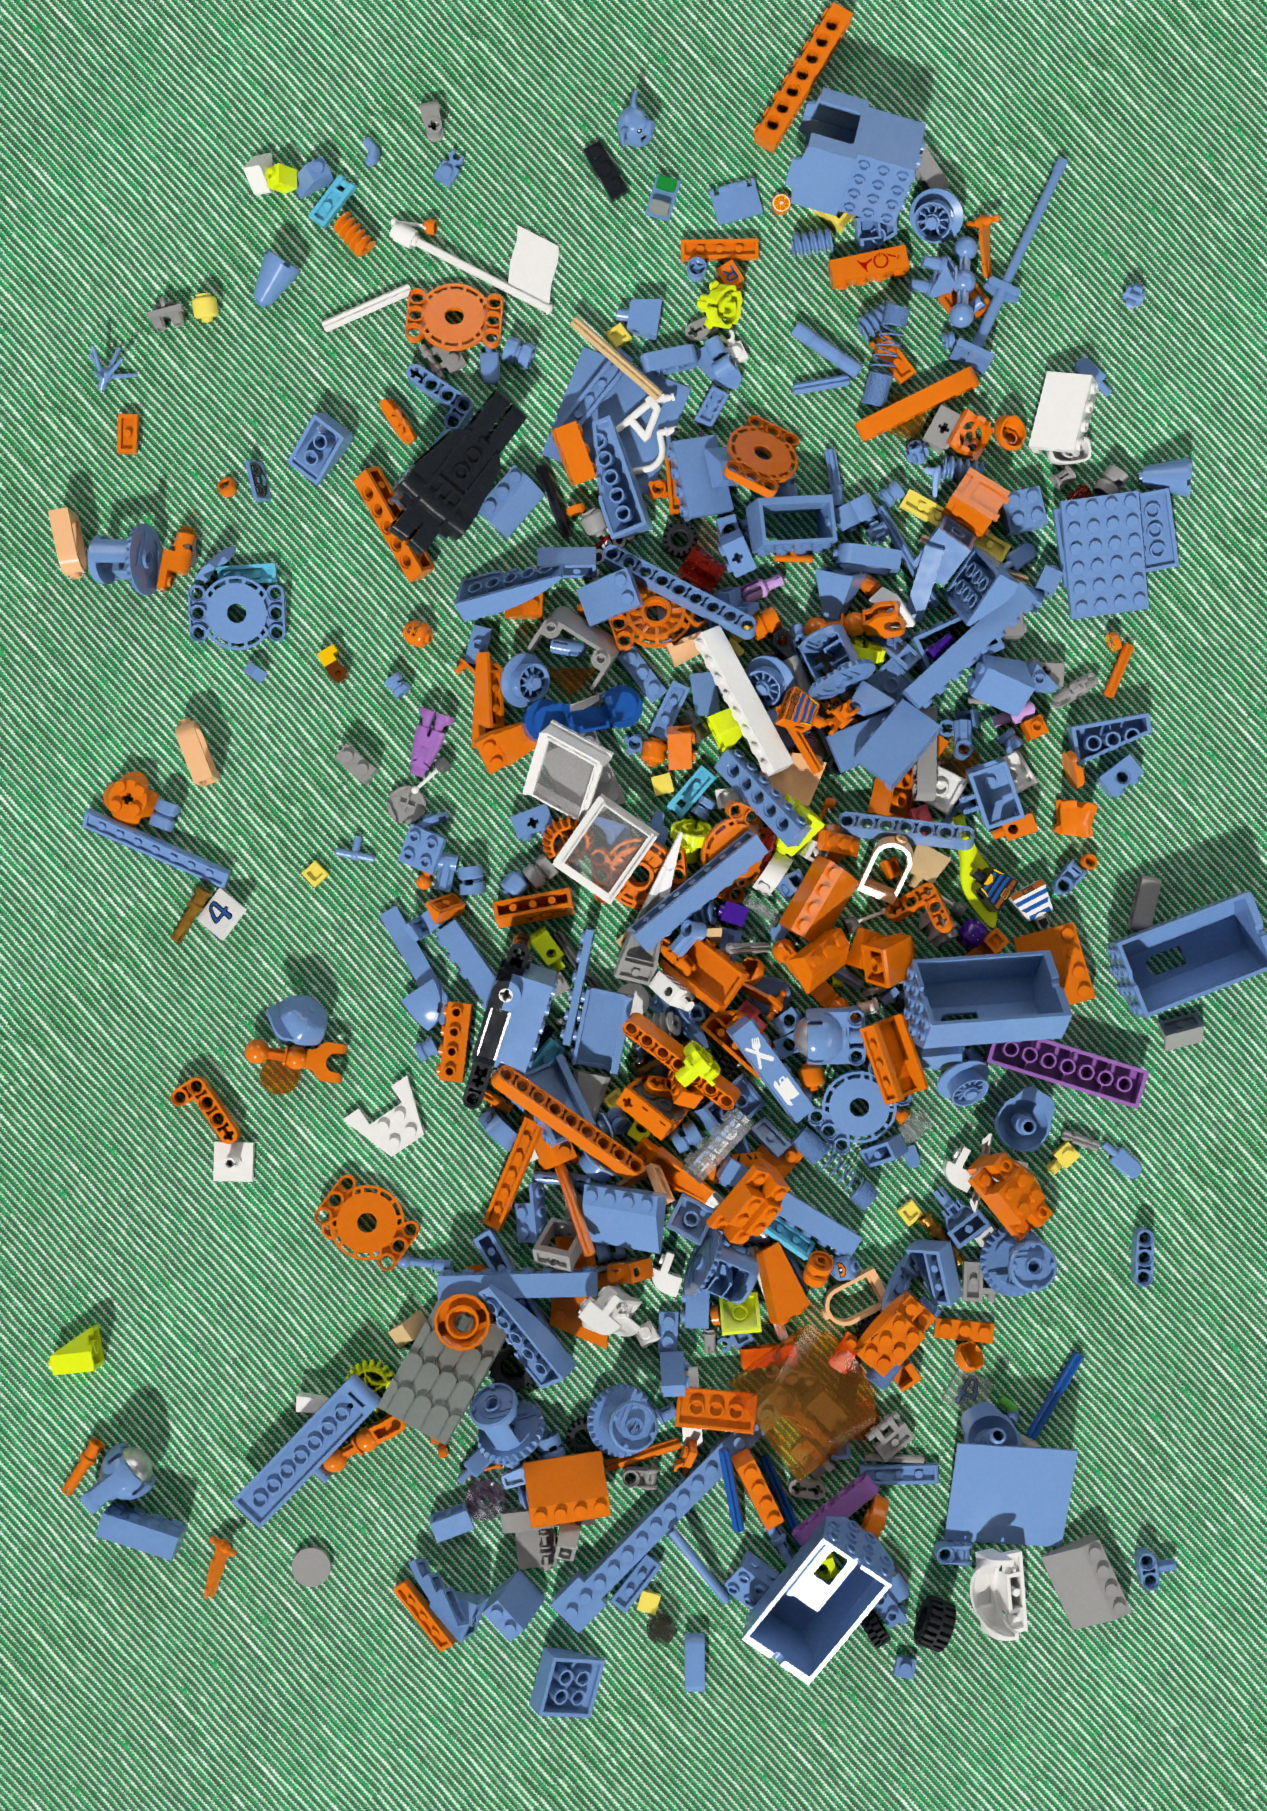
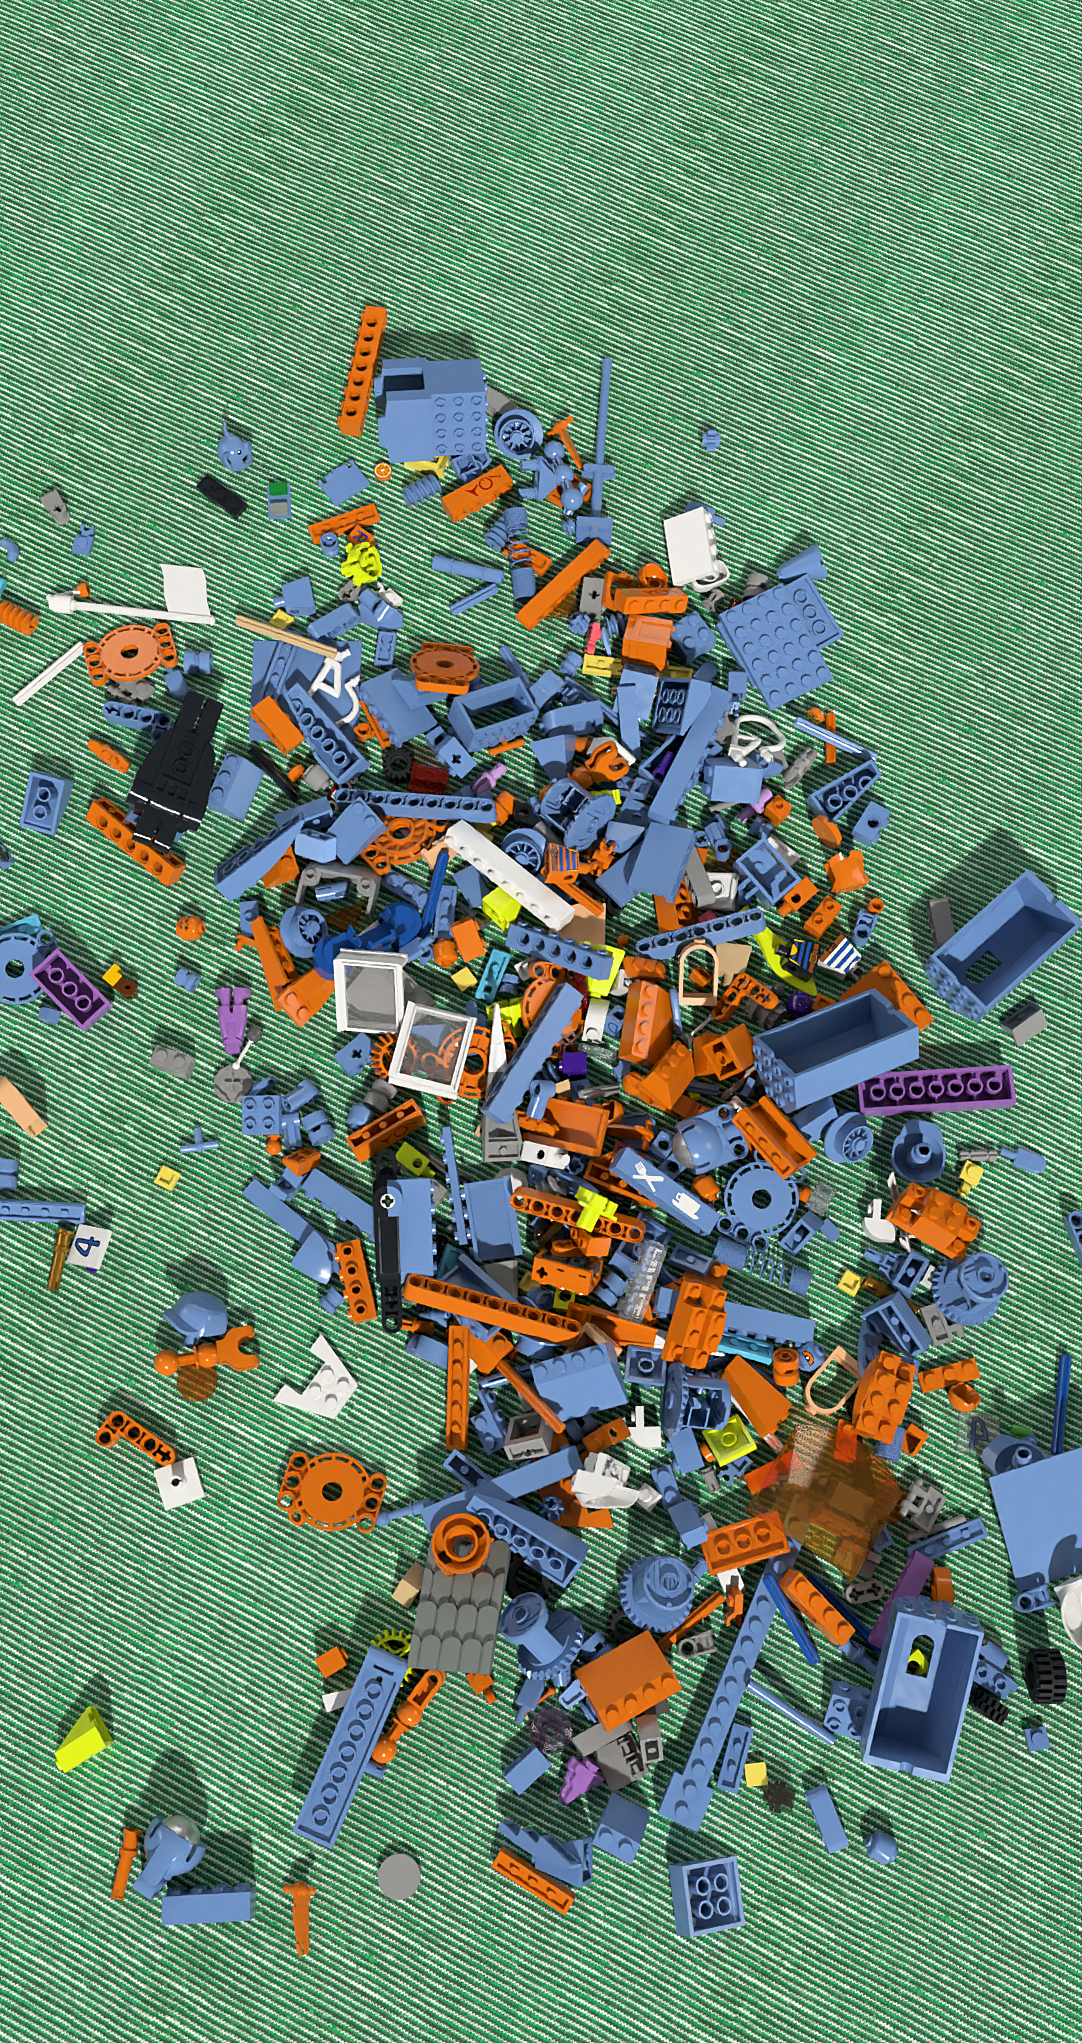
camera: 25 degrees left, 15 degrees down
none -> medium lavender brick [29,949,113,1033]
none -> medium blue piece [282,1078,321,1112]
none -> light blue brick [294,828,337,864]
none -> orange brick [314,1646,349,1678]
none -> medium blue piece [398,934,435,964]
none -> blue axle [418,852,450,940]
none -> medium blue gear [538,1495,564,1522]
none -> medium lavender rock [558,1756,605,1806]
none -> coral plate [584,622,602,655]
none -> orange brick [613,588,689,614]
none -> medium blue piece [669,988,683,1034]
none -> white piece [728,714,786,767]
none -> medium blue axle [793,717,878,763]
none -> orange brick [802,895,843,941]
none -> medium blue head [865,1830,899,1865]

